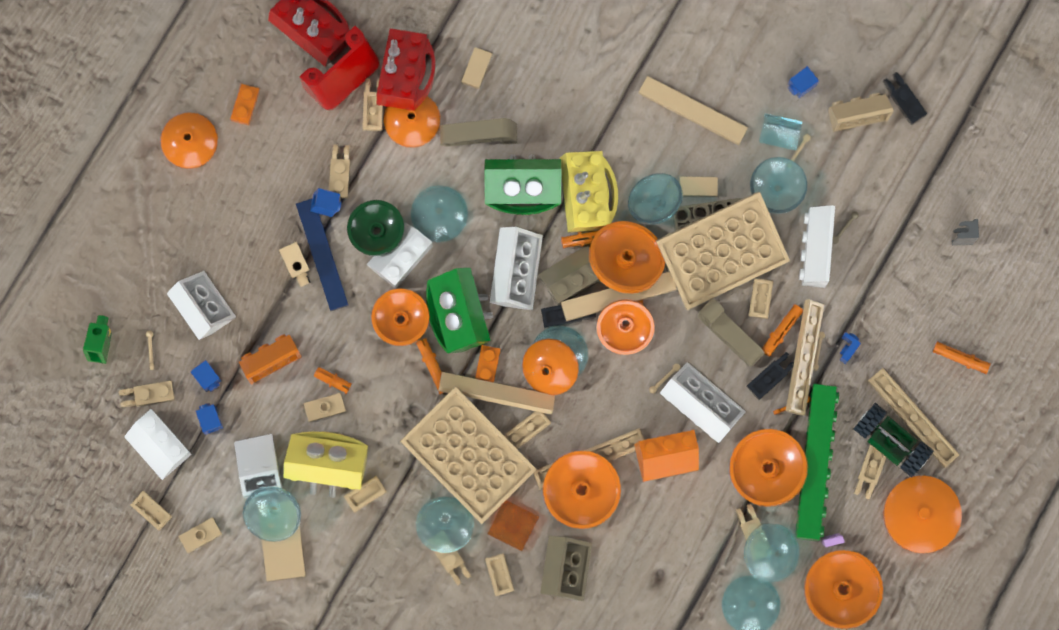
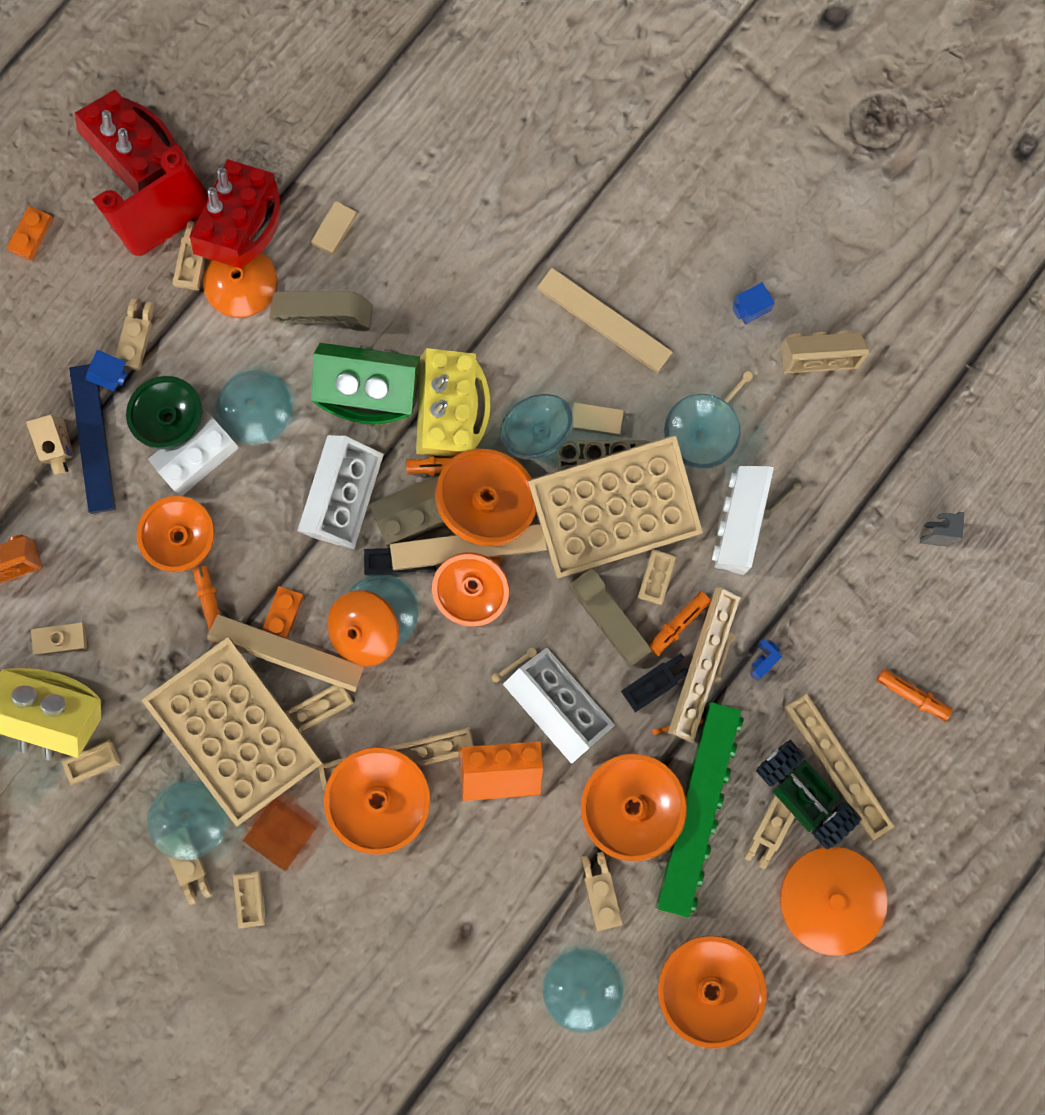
camera: 10 degrees right, 0 degrees up
orange axle [314,367,352,394] -> none
green piece [426,268,493,353] -> none
dark tan slope [540,536,592,601] -> none
clear light blue dish [744,524,799,582] -> none
clear light blue panel [759,114,802,150] -> none
lavender tile [821,533,844,547] -> none
black hinge [883,72,928,125] -> none

